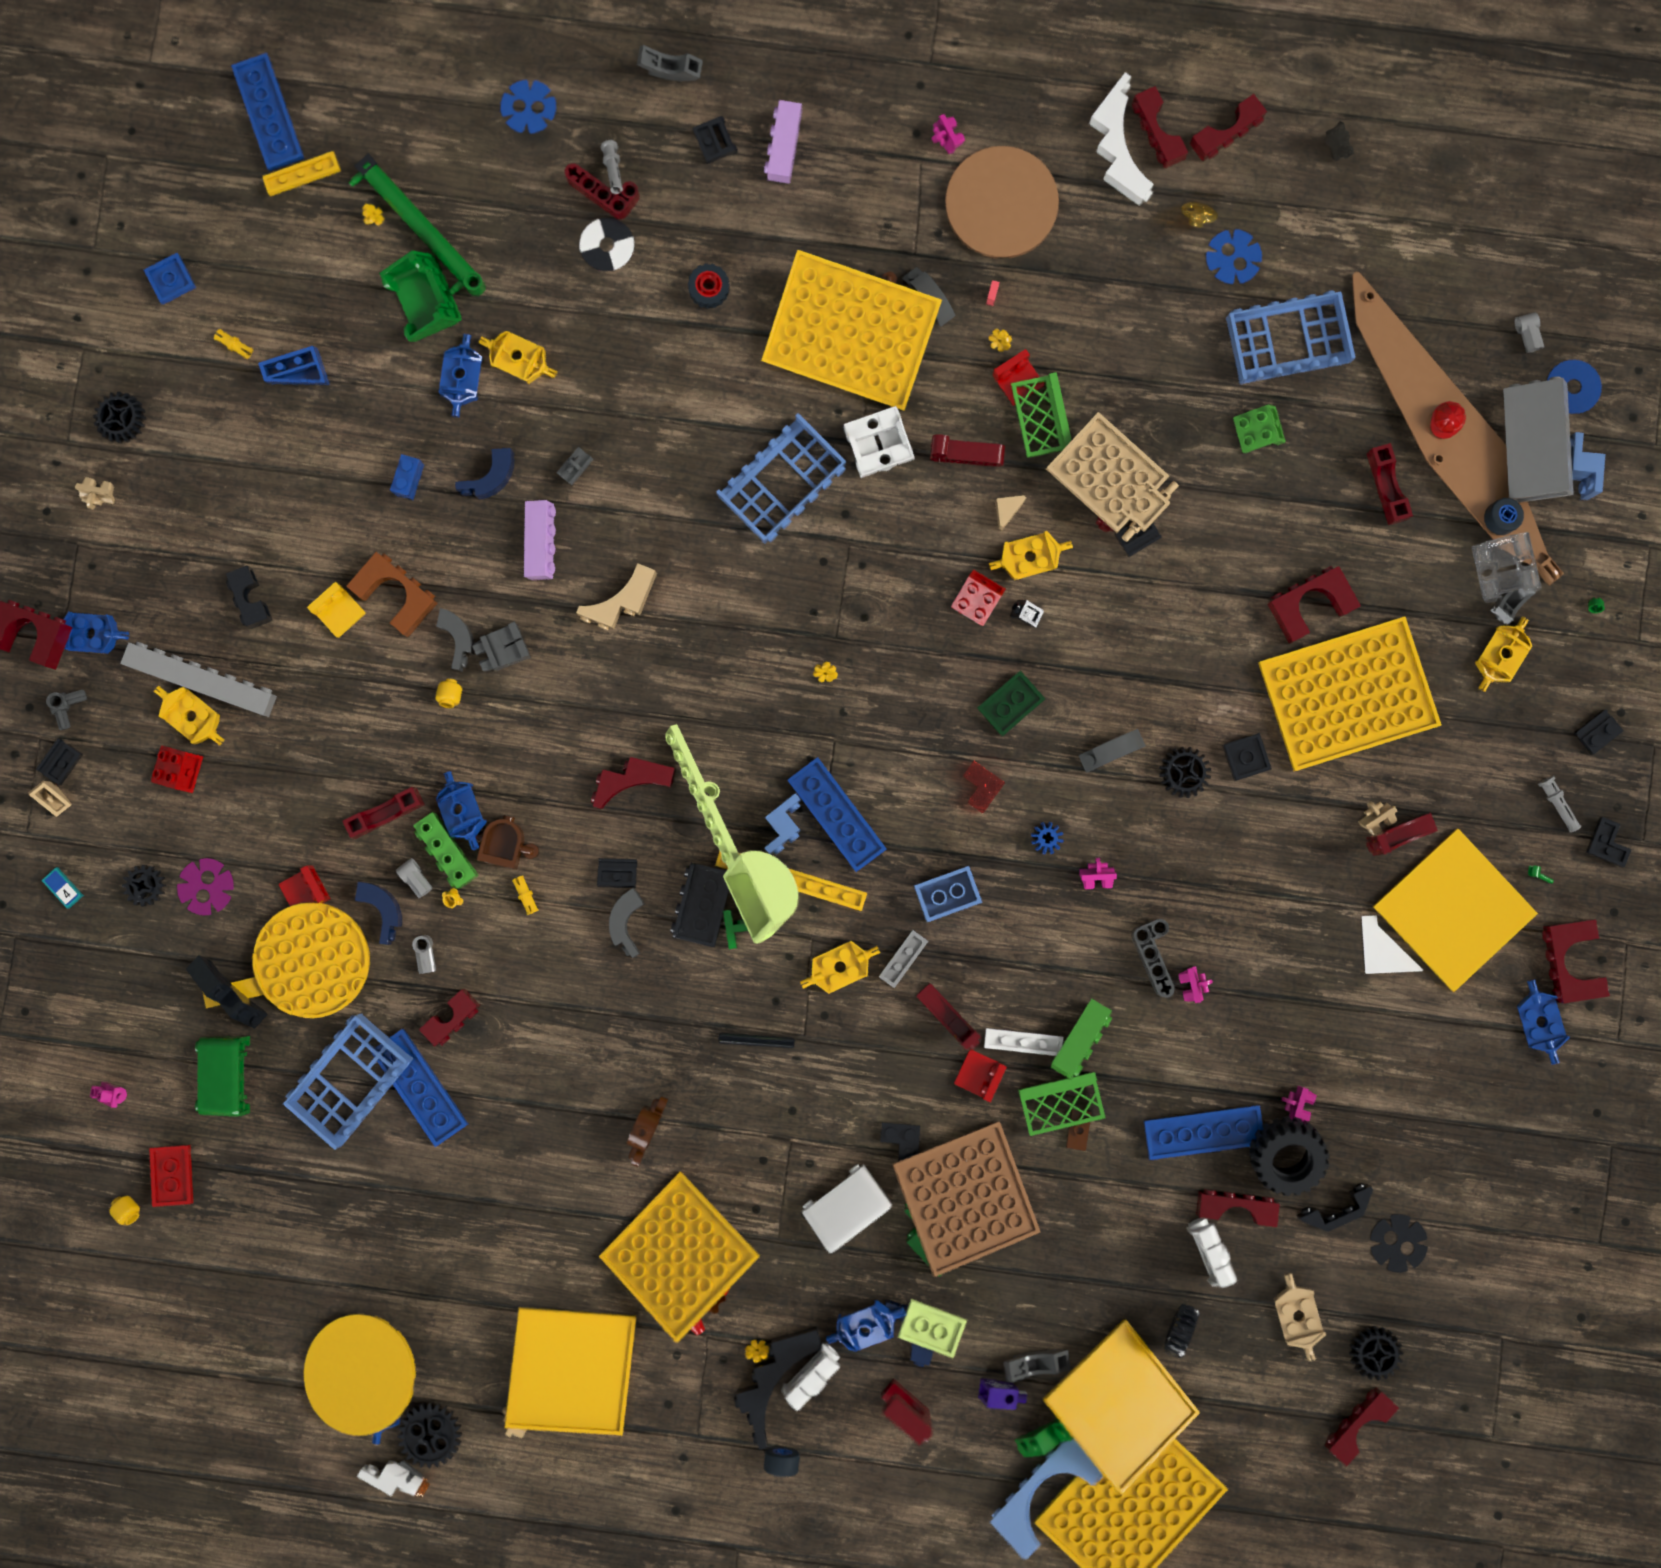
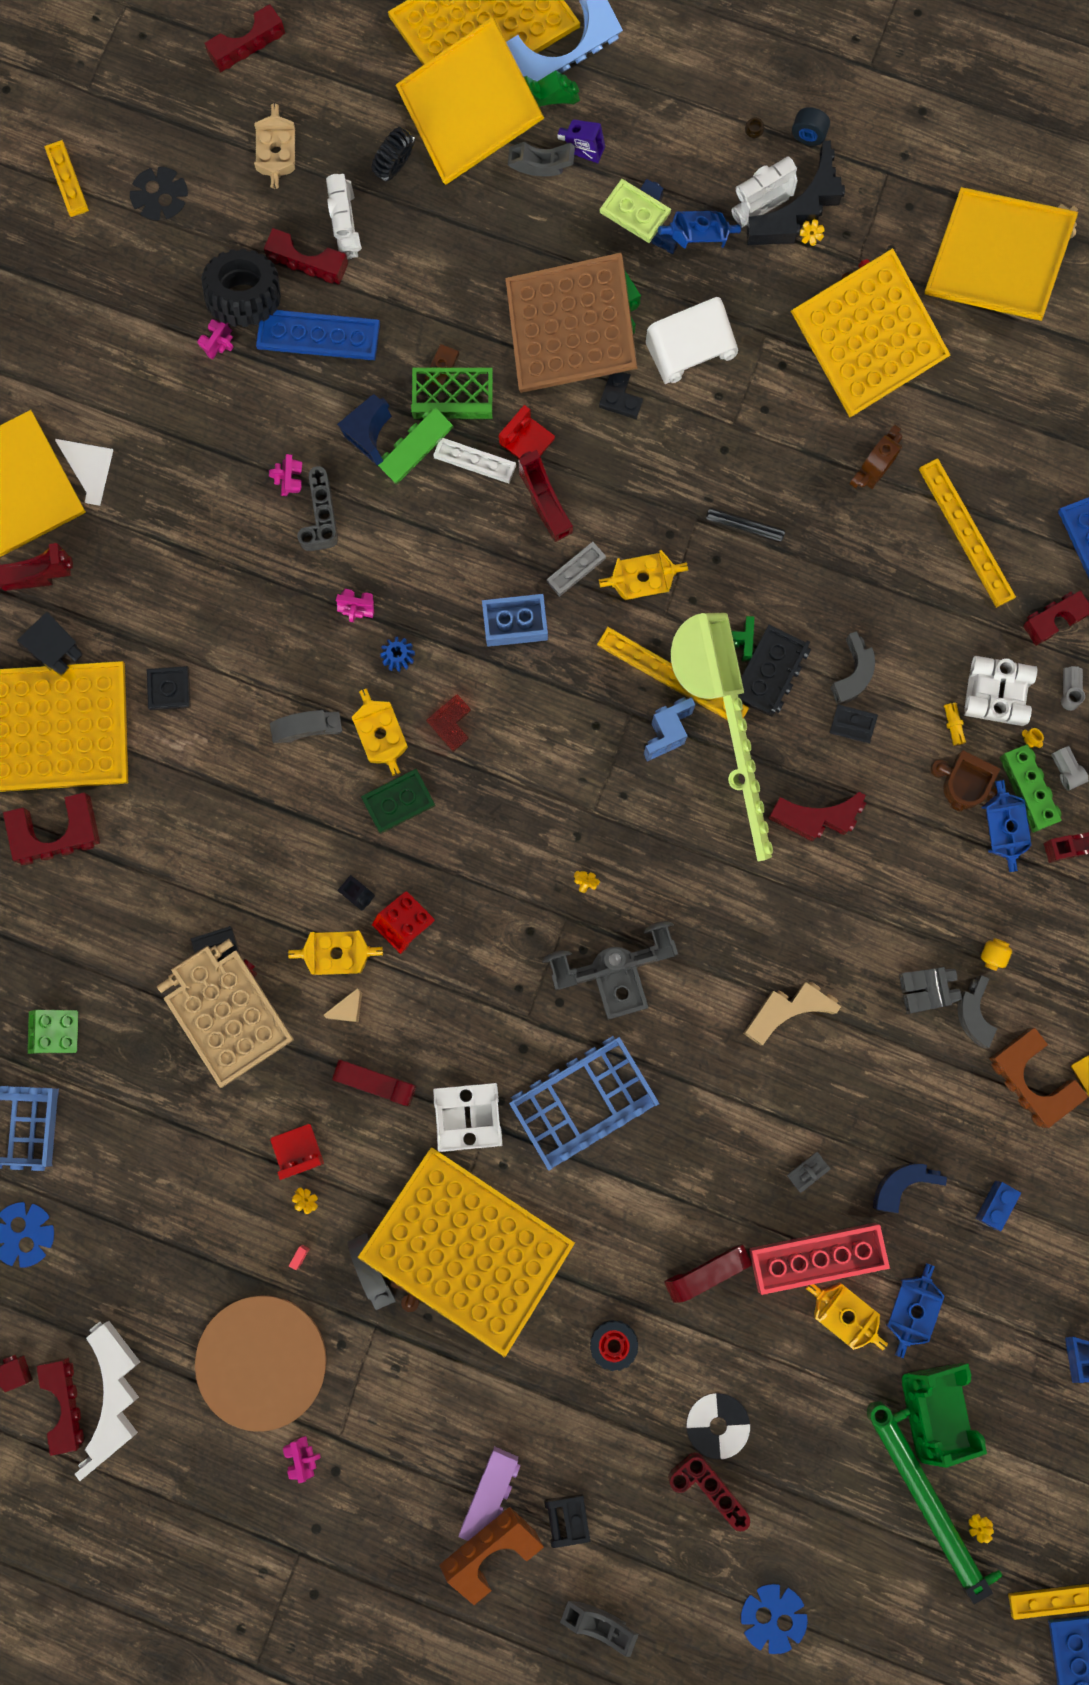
camera: 170 degrees left, 5 degrees down
lavender brick [524,500,556,580] -> none
light grey pin [601,140,623,194] -> none
blue plate [787,757,887,872] -> none
dark red arch [881,1378,933,1446] -> none
bright green fence [1011,372,1072,458] -> none
black gear [1159,747,1211,798] -> none
clear yellow piece [1181,202,1218,228] -> none
black slope [1296,1183,1373,1232] -> none
black gear [1349,1326,1403,1381] -> none
tan hips [1358,801,1397,835] -> none
none -> black hips [17,612,83,676]
none -> yellow tile [44,140,89,217]
none -> dark blue arch [337,394,392,466]
none -> yellow plate [351,689,408,776]
none -> dark orange arch [439,1507,544,1605]
none -> dark grey piece [542,921,678,1020]
none -> dark red beam [664,1244,752,1303]
none -> dark brown plate [745,117,765,138]
none -> coral brick [749,1223,890,1295]
none -> yellow tile [919,458,1016,608]
none -> white piece [964,656,1037,726]

